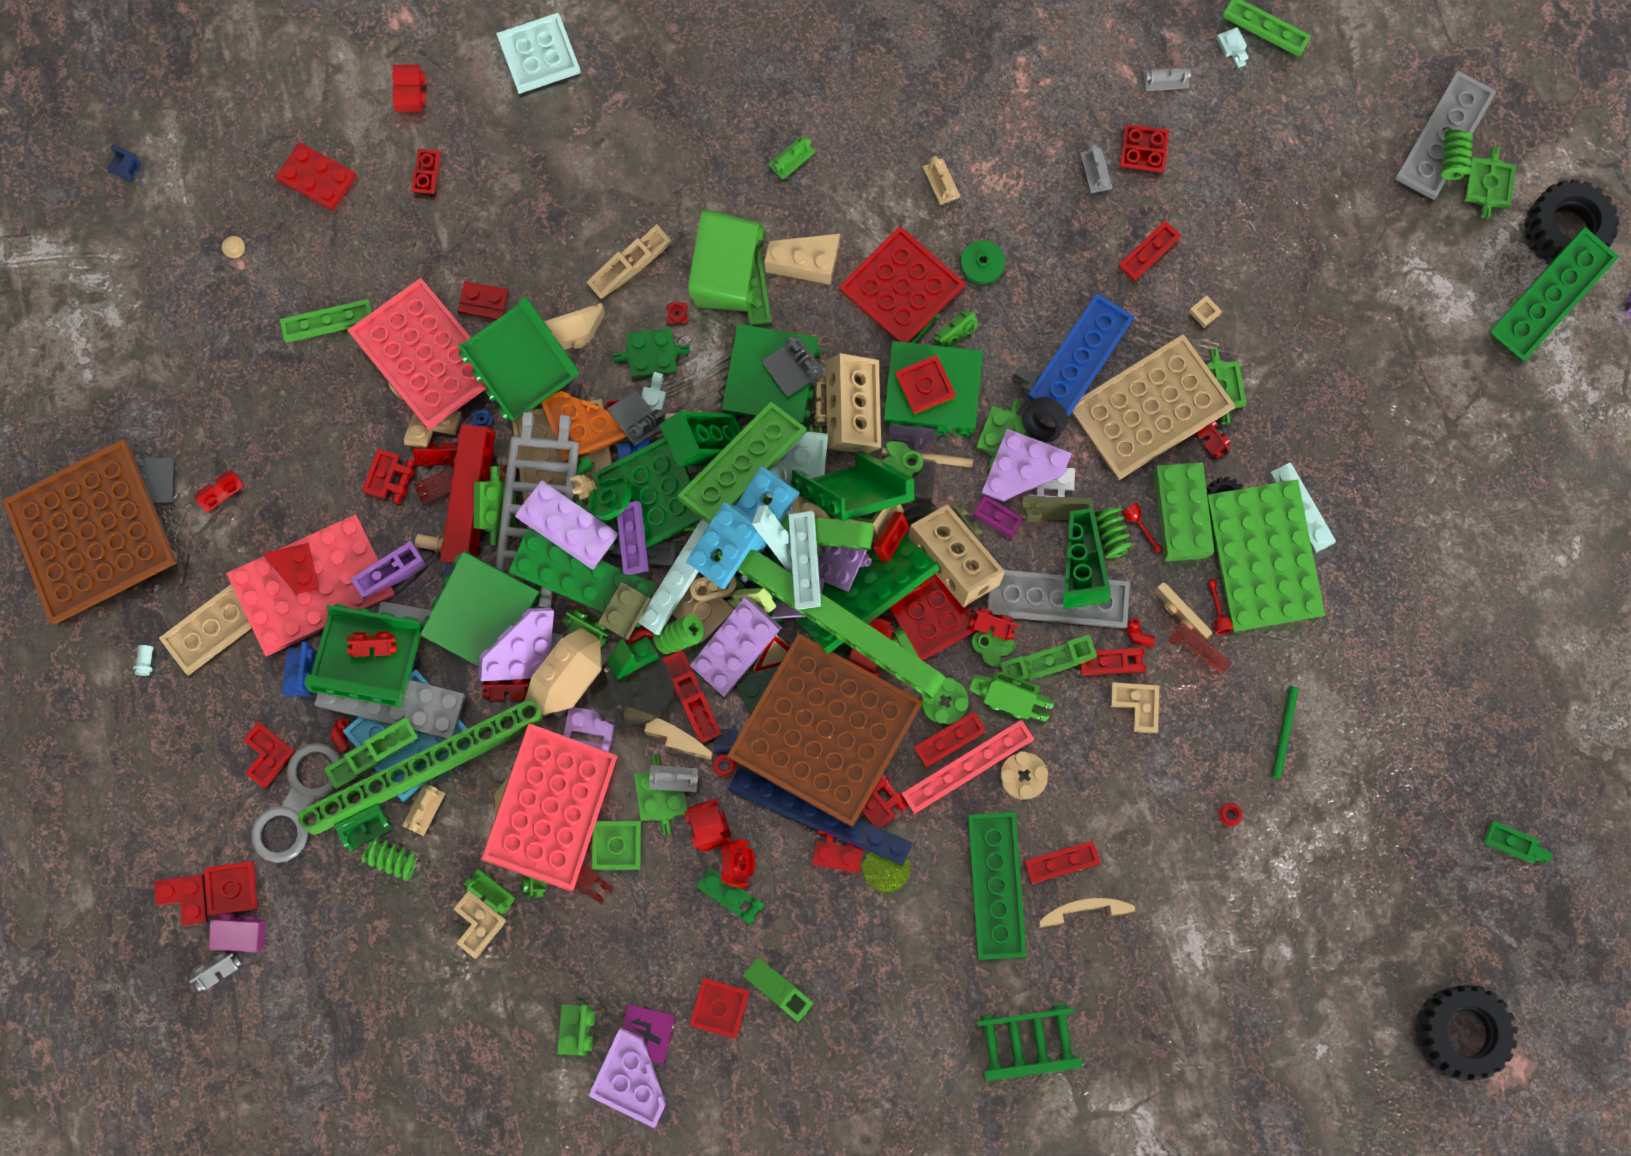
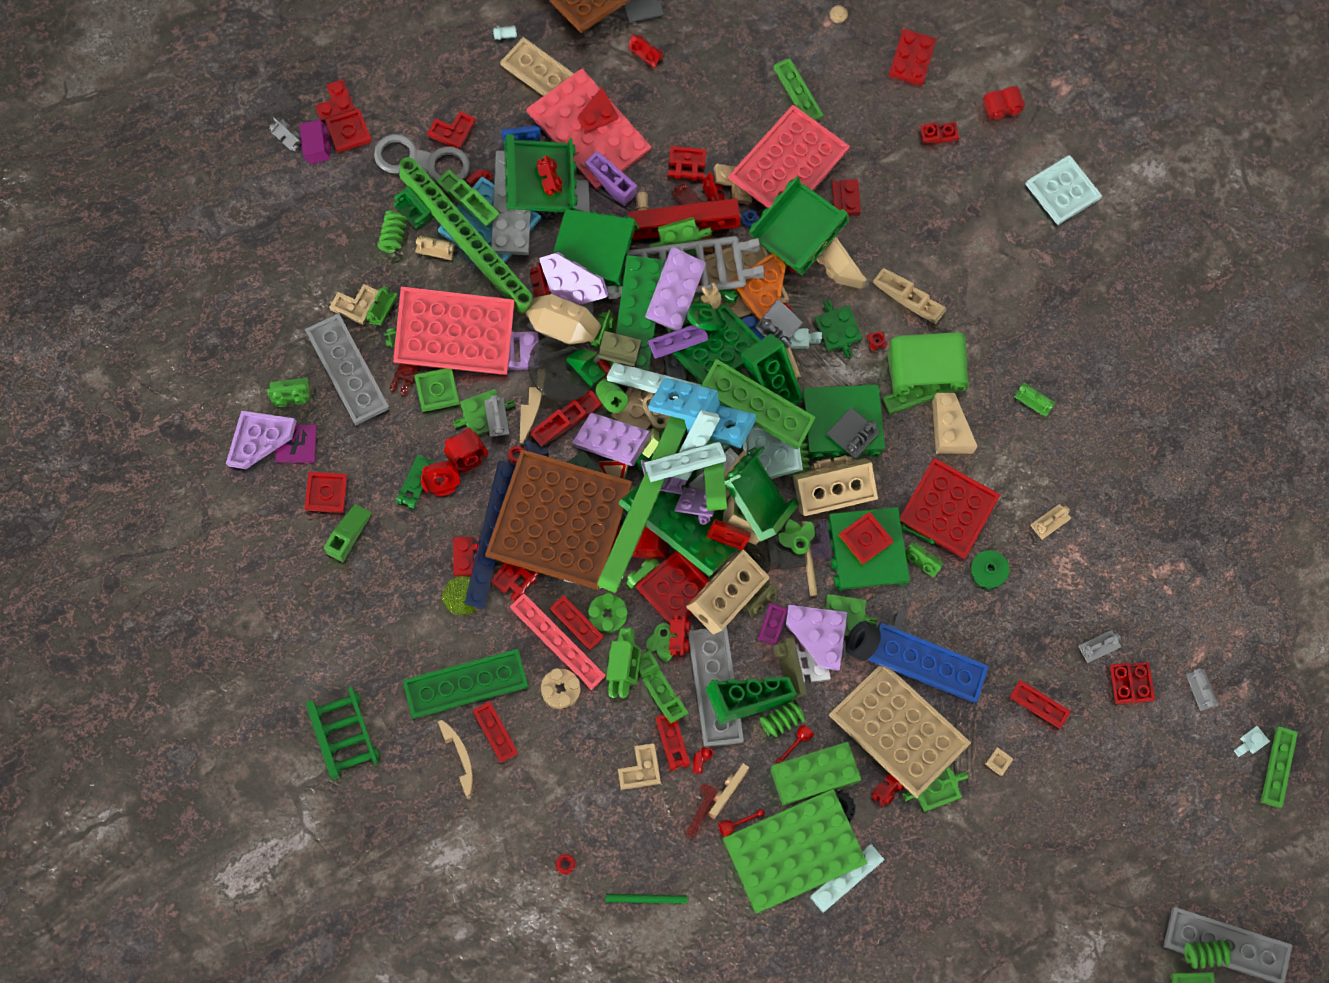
camera: 70 degrees right, 5 degrees down
none -> light grey plate [305,313,389,426]

